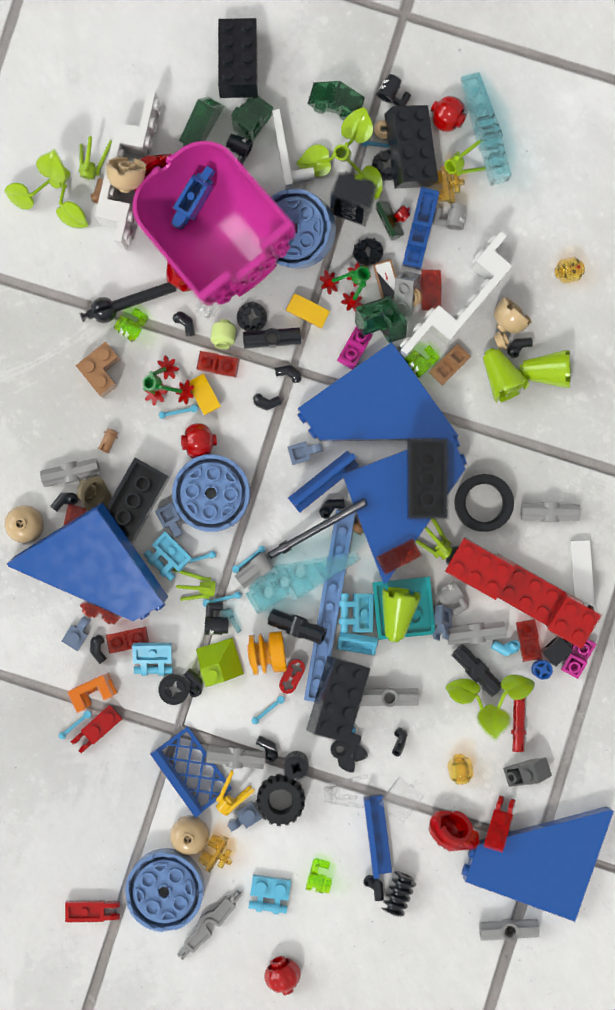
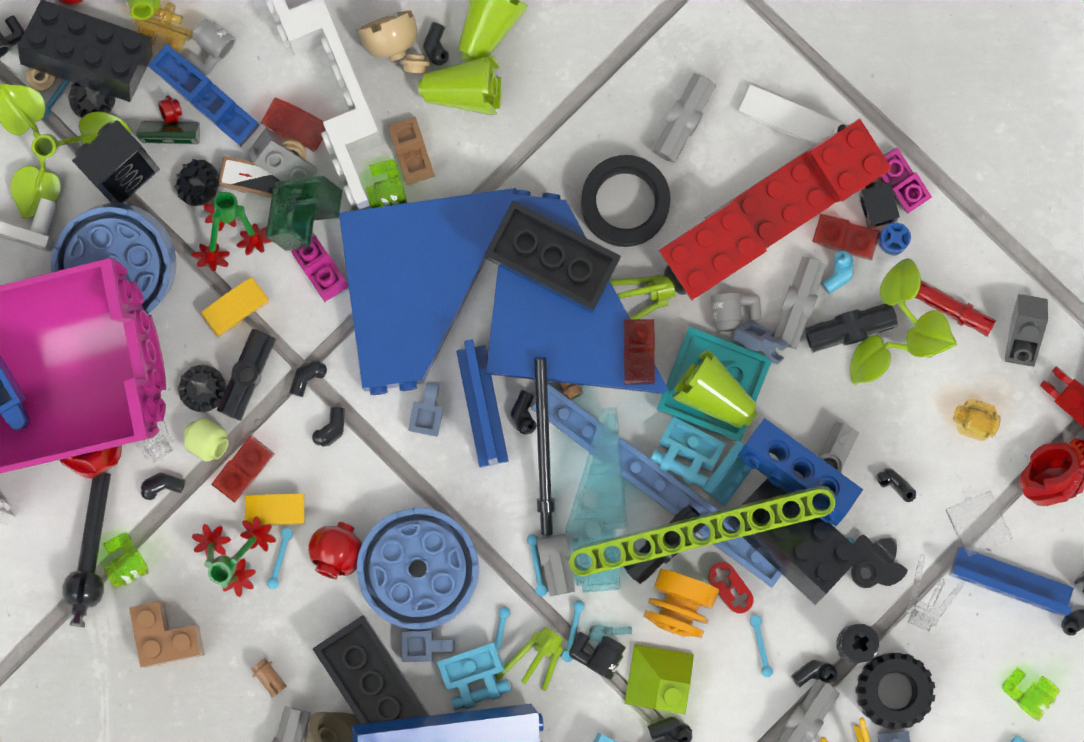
camera: 60 degrees left, 5 degrees down
none -> lime beam [569,486,835,576]
none -> blue brick [737,418,864,527]

